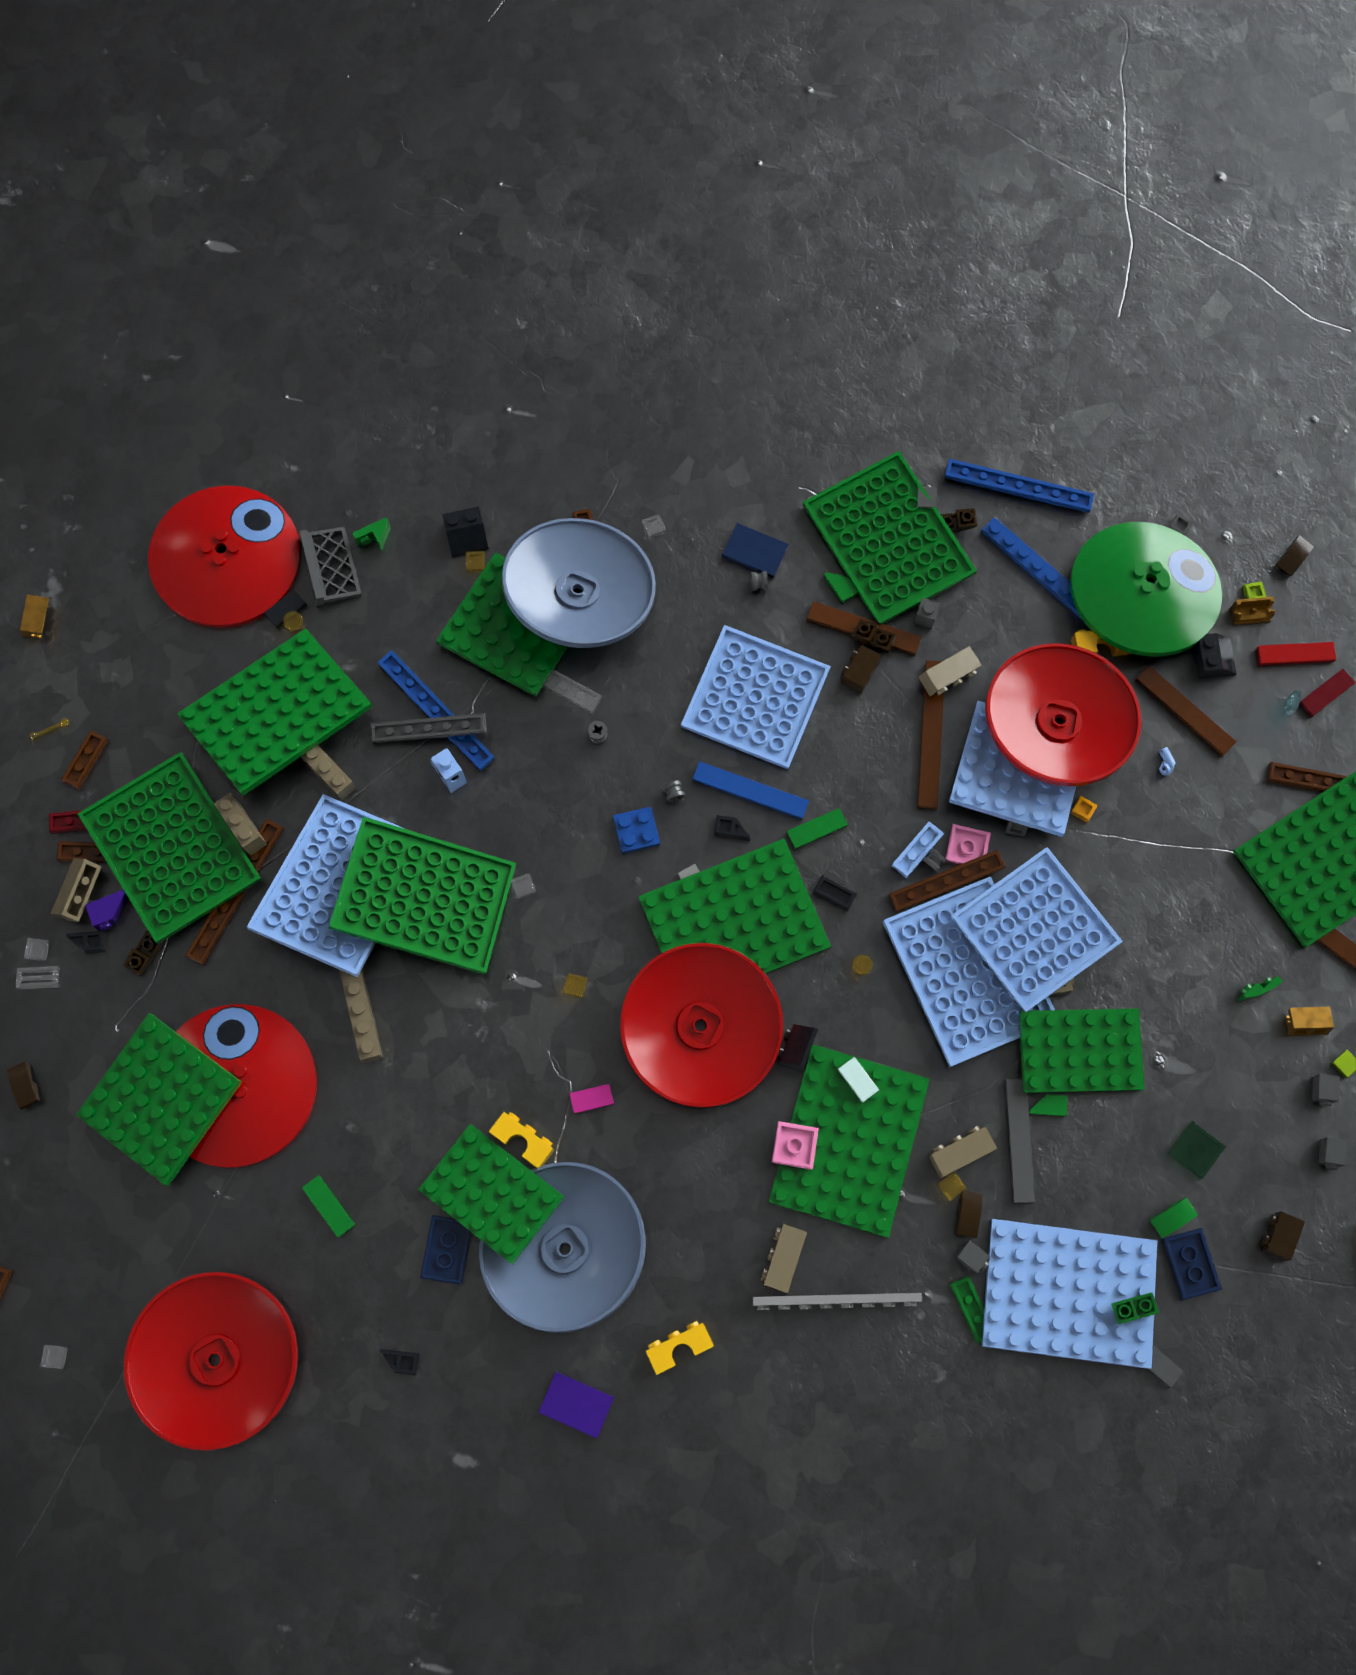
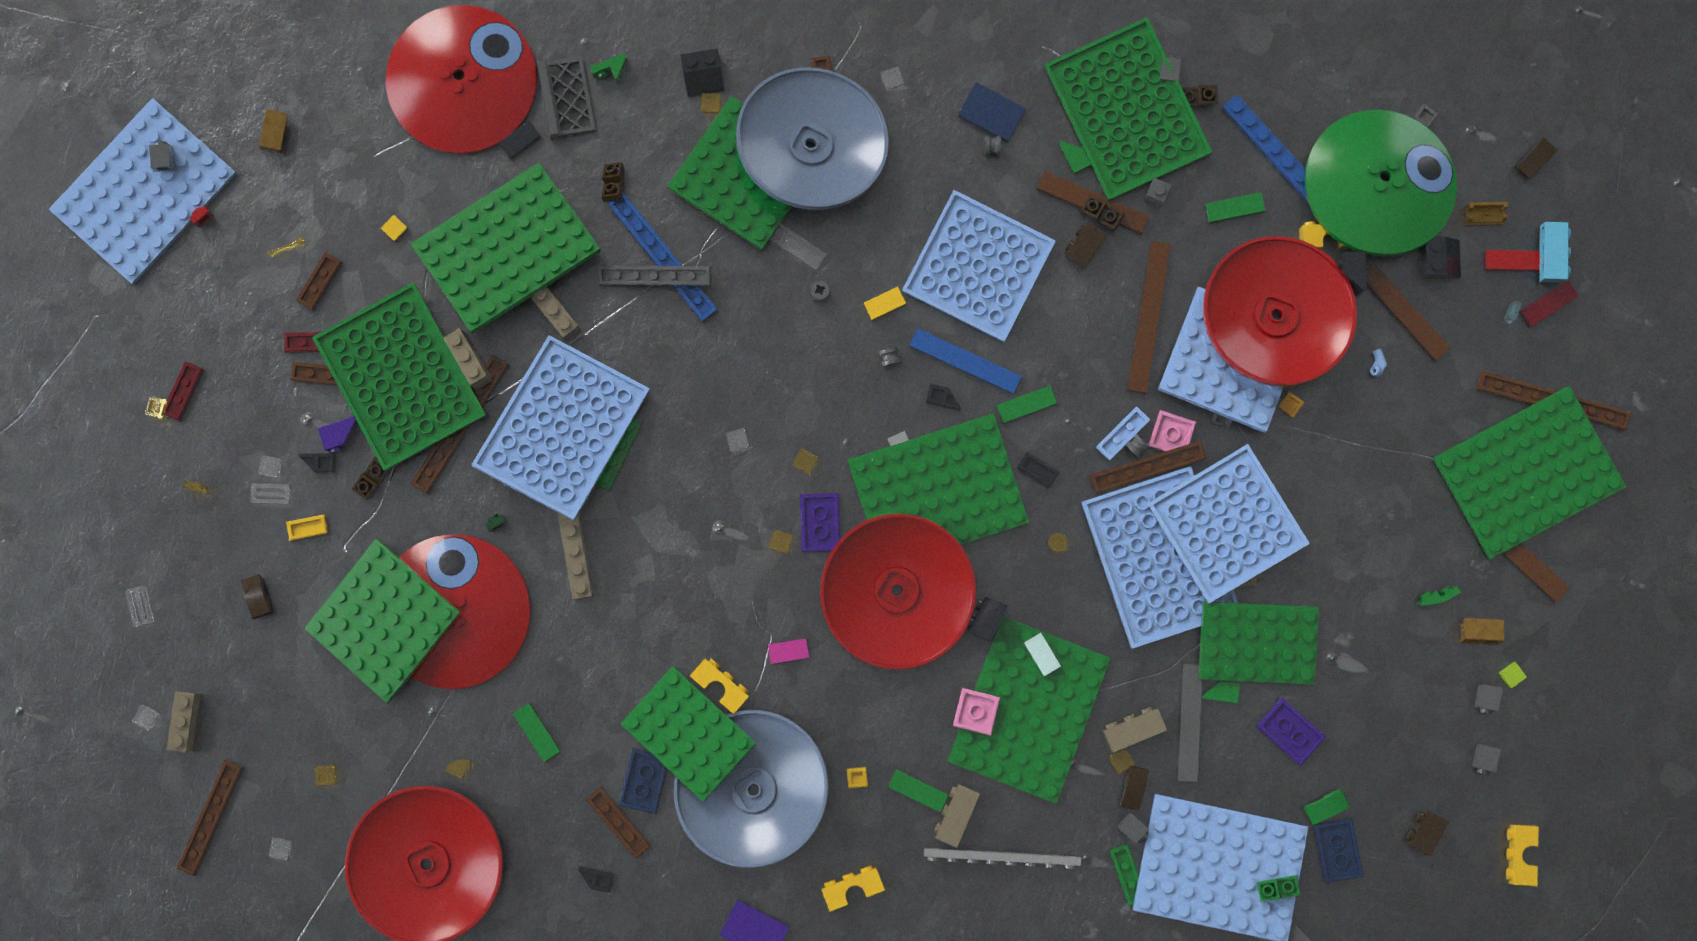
camera: 10 degrees right, 10 degrees up
dark tan brick [51,858,102,922] -> none
clear yellow tile [283,611,303,630] -> none
green plate [328,816,516,975] -> none
light blue torso [431,748,467,793] -> none
blue plate [613,807,660,854] -> none
dark tan brick [918,646,982,696] -> none
blue plate [944,459,1095,513] -> none
clear green tile [1168,1121,1226,1179] -> none
lime tile [1242,581,1267,599] -> none
none -> yellow tile [286,514,329,541]
none -> clear yellow tile [314,764,337,786]
none -> yellow tile [381,215,408,242]
none -> clear yellow tile [444,759,471,779]
none -> dark green plate [485,514,508,532]
none -> reddish brown tile [586,787,651,859]
none -> dark brown slope [601,162,624,202]
none -> clear yellow tile [792,448,818,474]
none -> dark purple tile [800,493,840,552]
none -> yellow tile [847,767,868,789]
none -> yellow tile [864,287,906,320]
none -> green tile [888,769,949,813]
none -> green tile [1205,192,1265,223]
none -> dark purple tile [1256,698,1326,766]
none -> black slope [1334,252,1367,296]
none -> medium azure brick [1539,222,1571,283]

